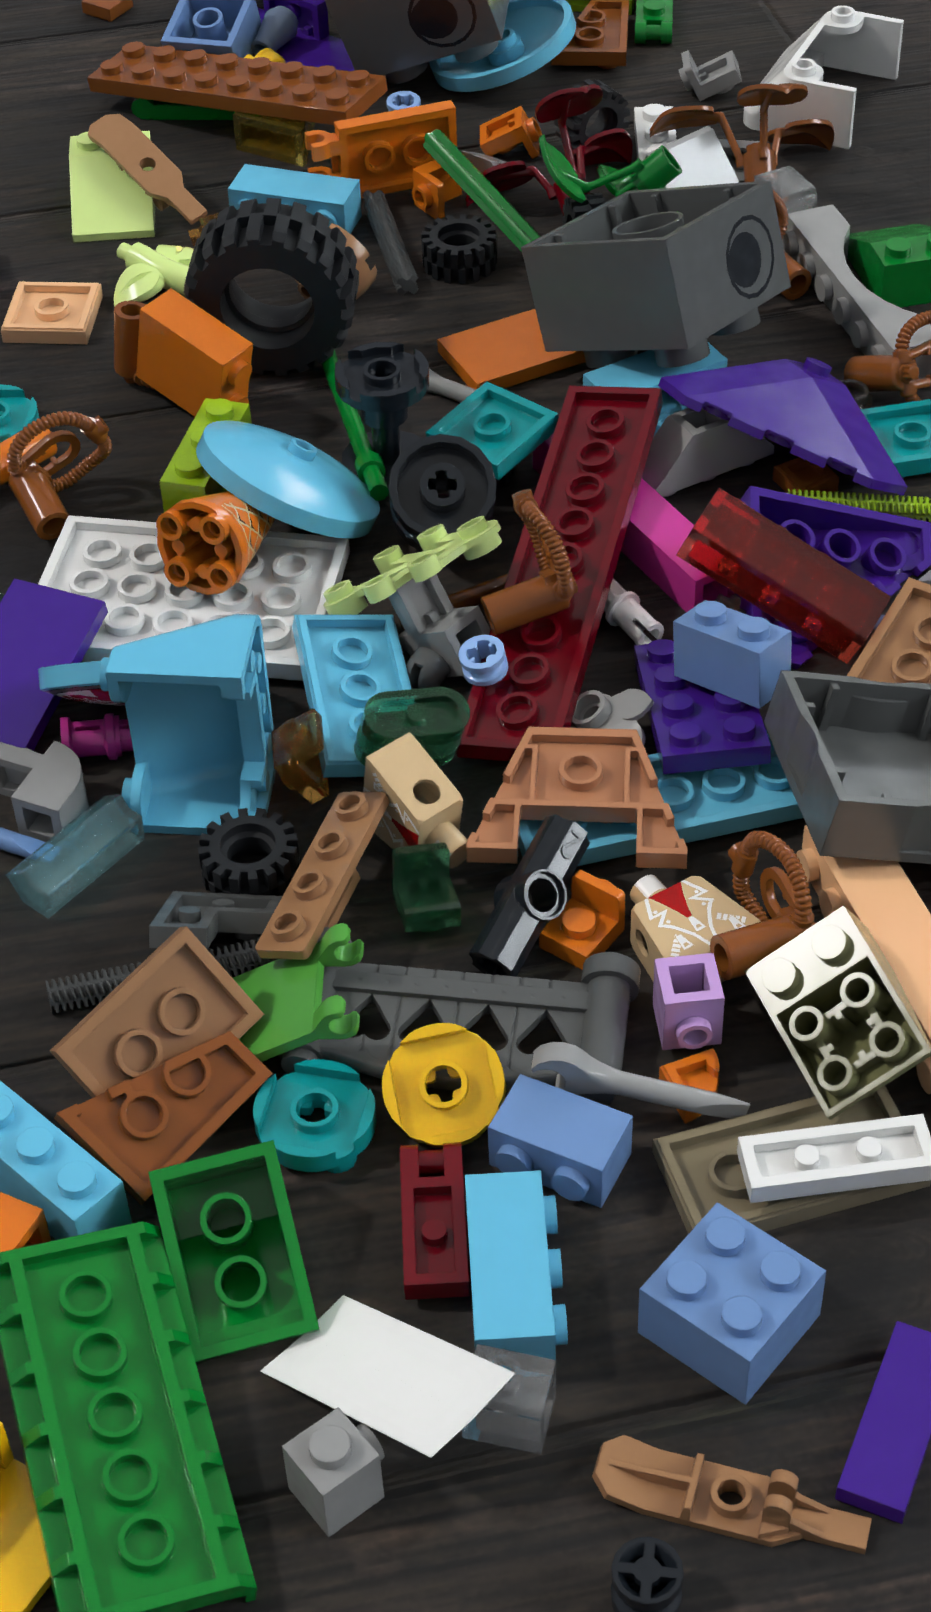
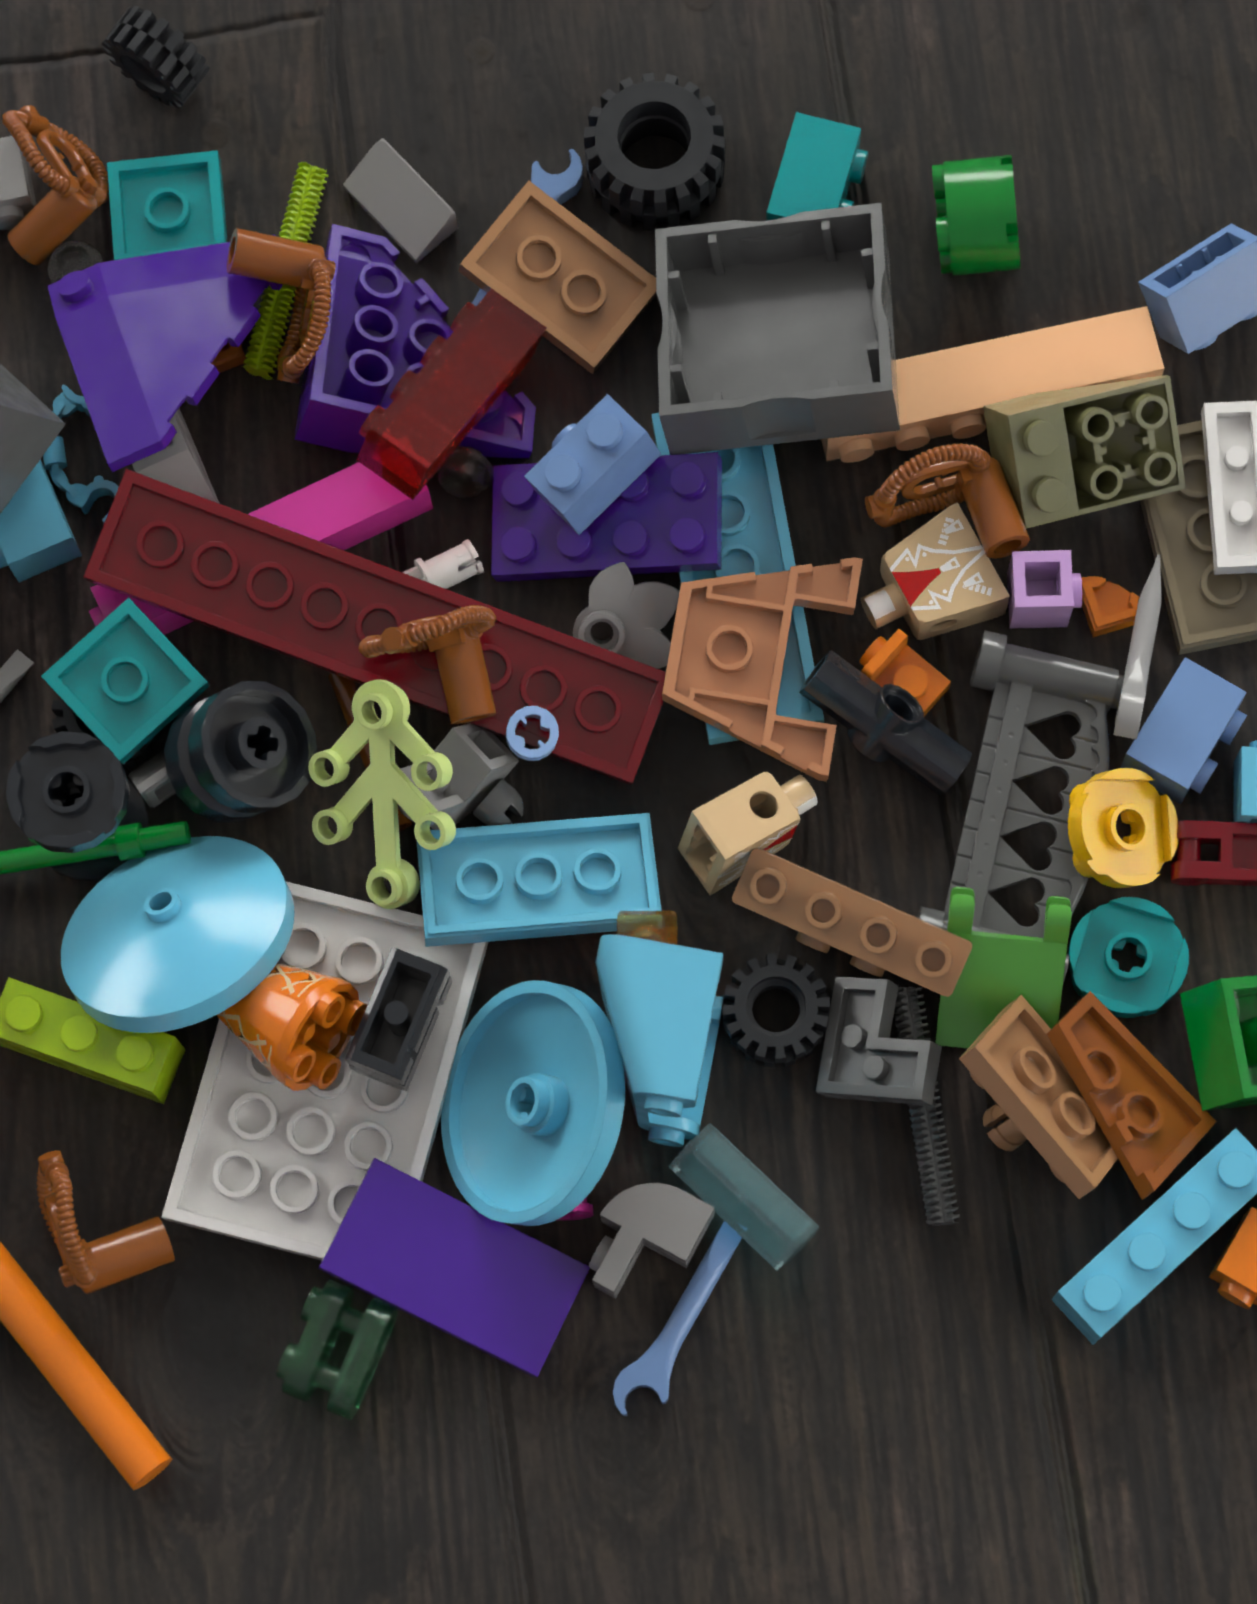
camera: 80 degrees left, 30 degrees up
clear green brick [354,687,470,766] -> none
clear green bracket [392,842,461,932] -> none
none -> dark orange piece [226,228,336,384]
none -> black brick [345,947,453,1092]

